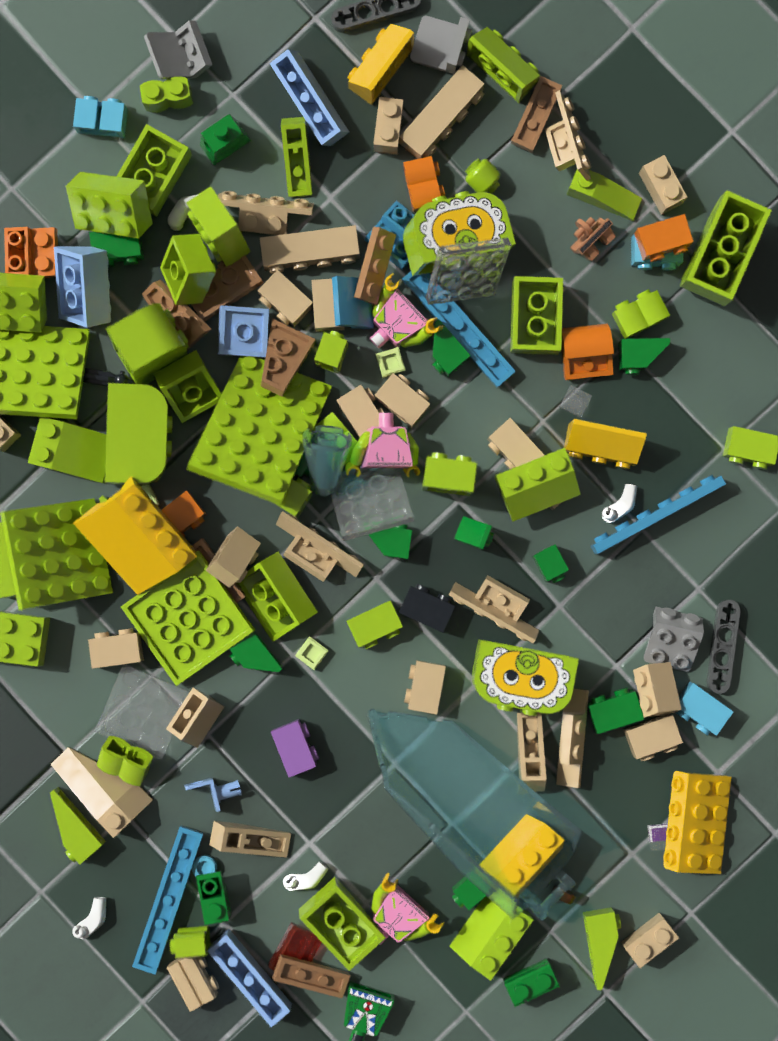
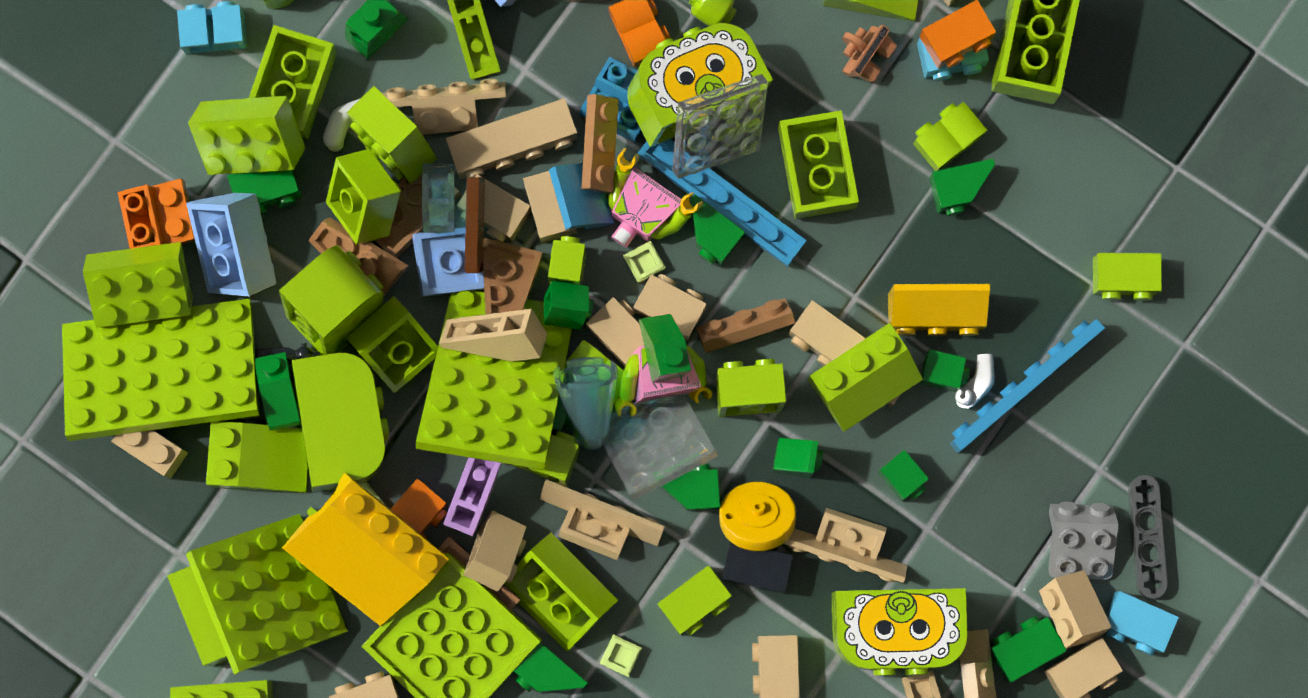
camera: 10 degrees left, 5 degrees down
clear plate [559,385,592,418] -> none
orange brick [561,324,614,380] -> none
none -> green slope [254,352,301,431]
none -> clear light blue slope [422,164,455,234]
none -> tan slope [439,309,547,361]
none -> lavender slope [443,457,502,536]
none -> reddish brown tile [465,177,485,274]
none -> green brick [544,281,593,330]
none -> green slope [639,314,691,382]
none -> medium nougat plate [696,298,795,353]
none -> yellow wheel [719,482,796,551]
none -> green brick [919,349,970,392]

